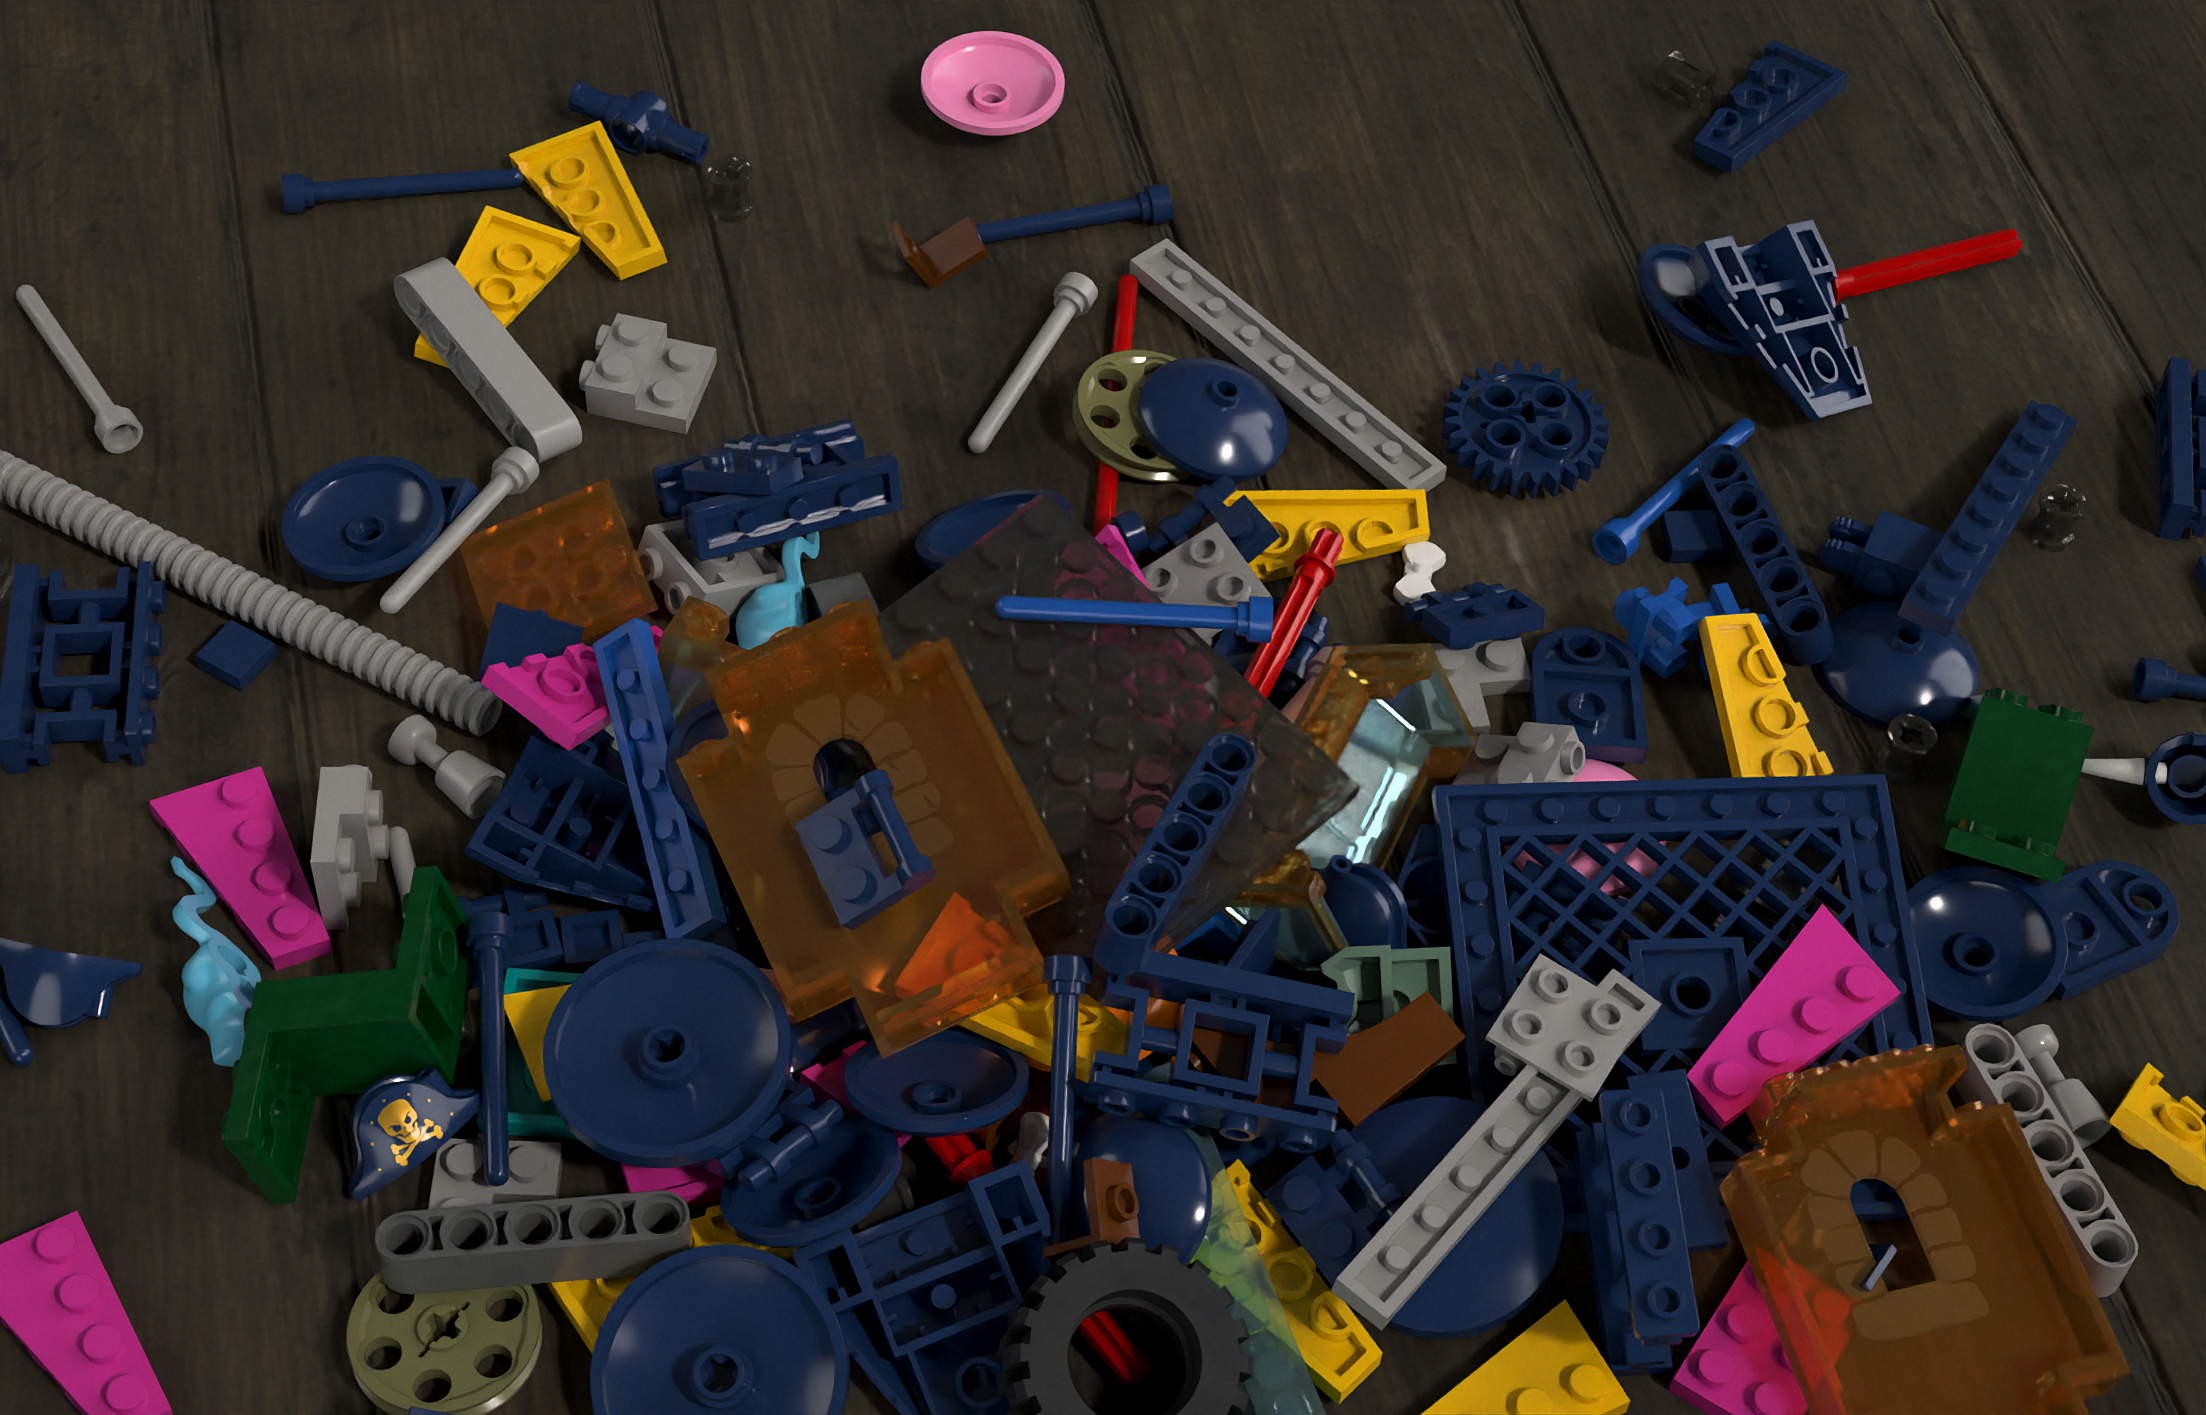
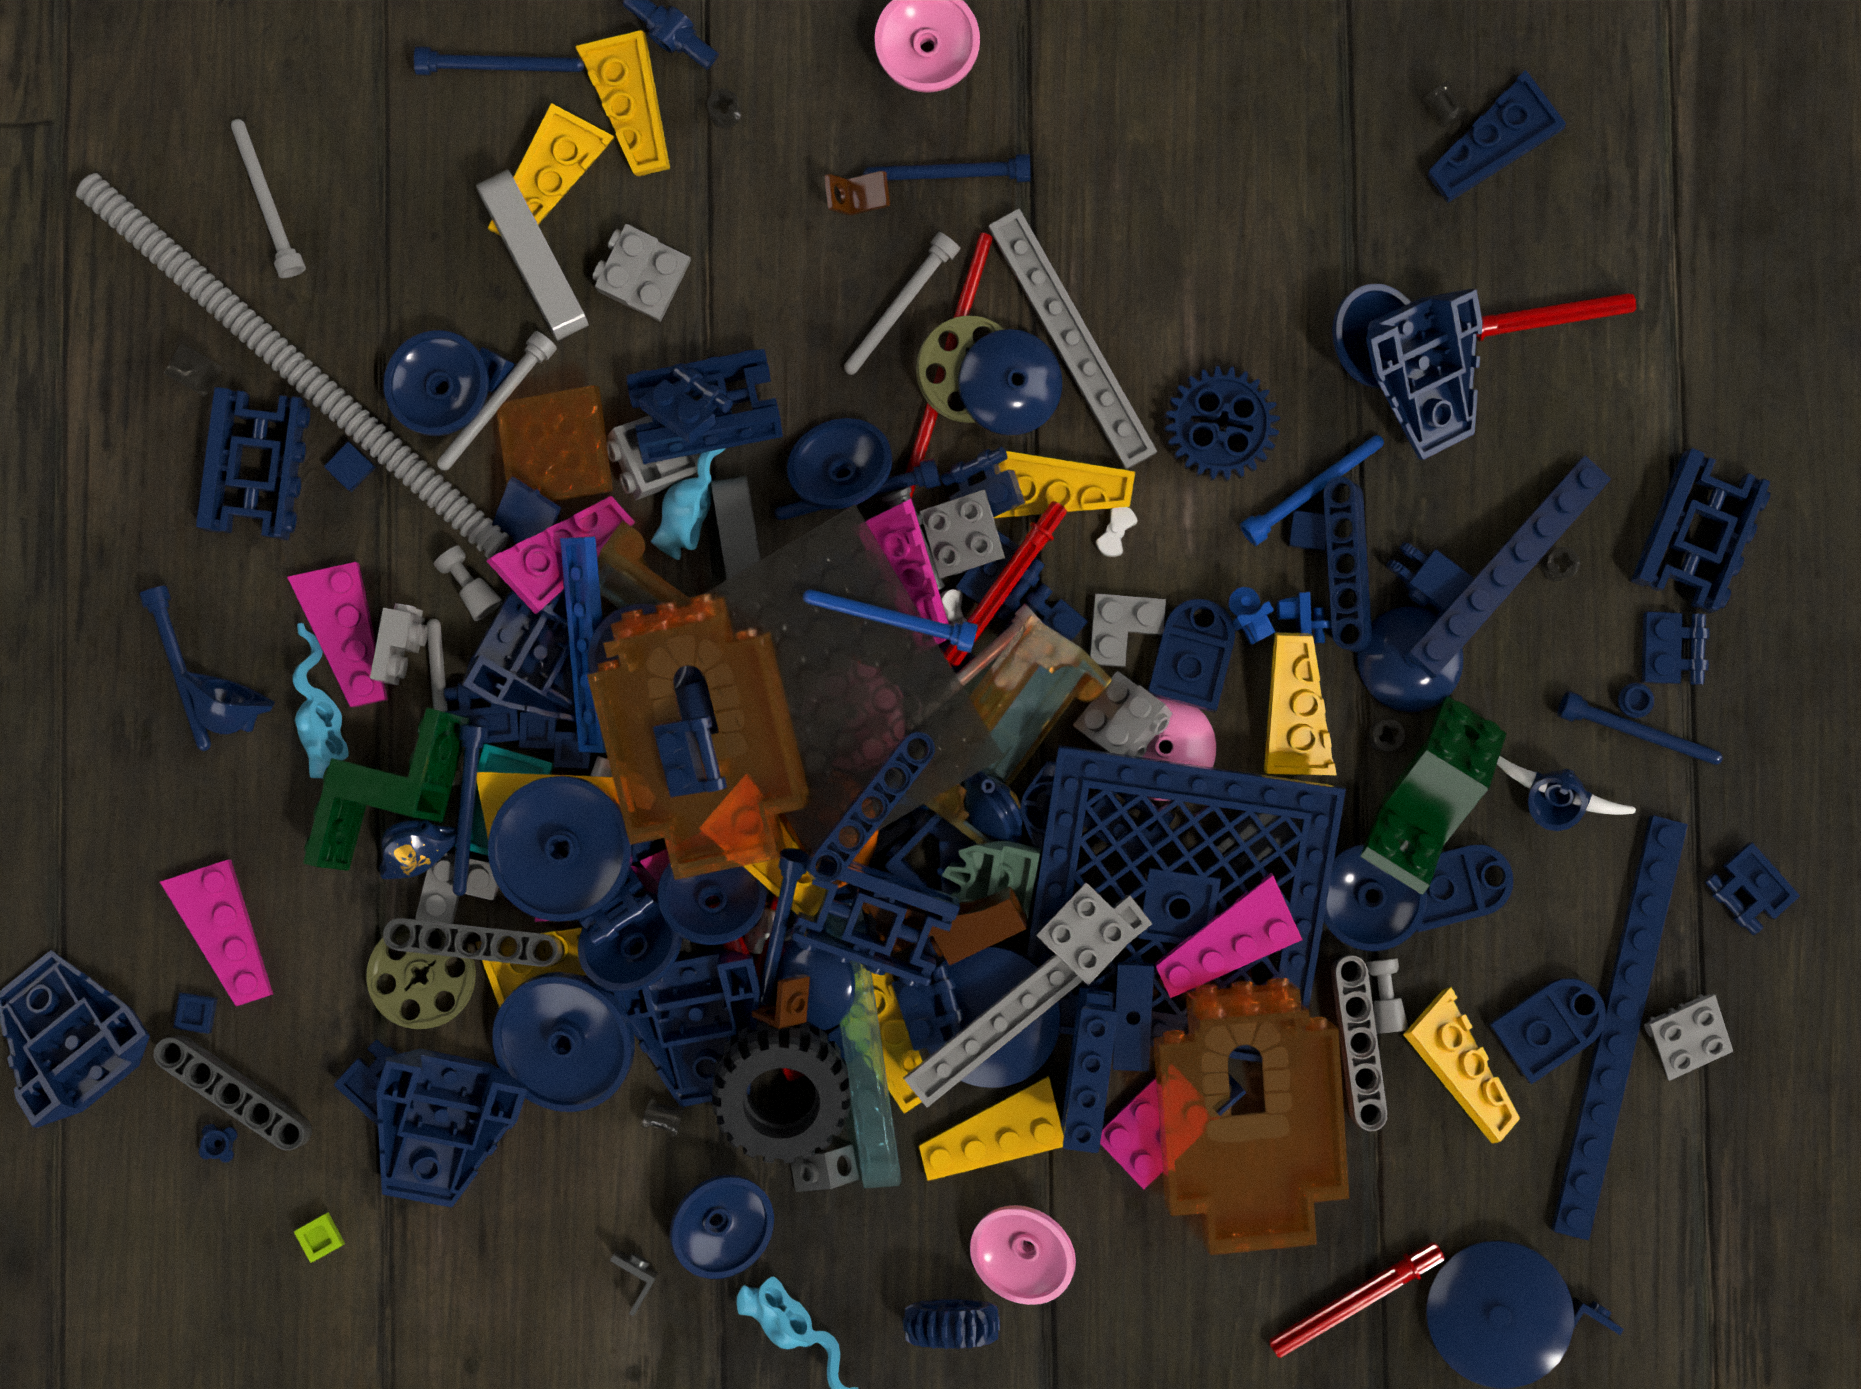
camera: 15 degrees right, 35 degrees up
dark blue plate [1404,582,1544,650] -> none

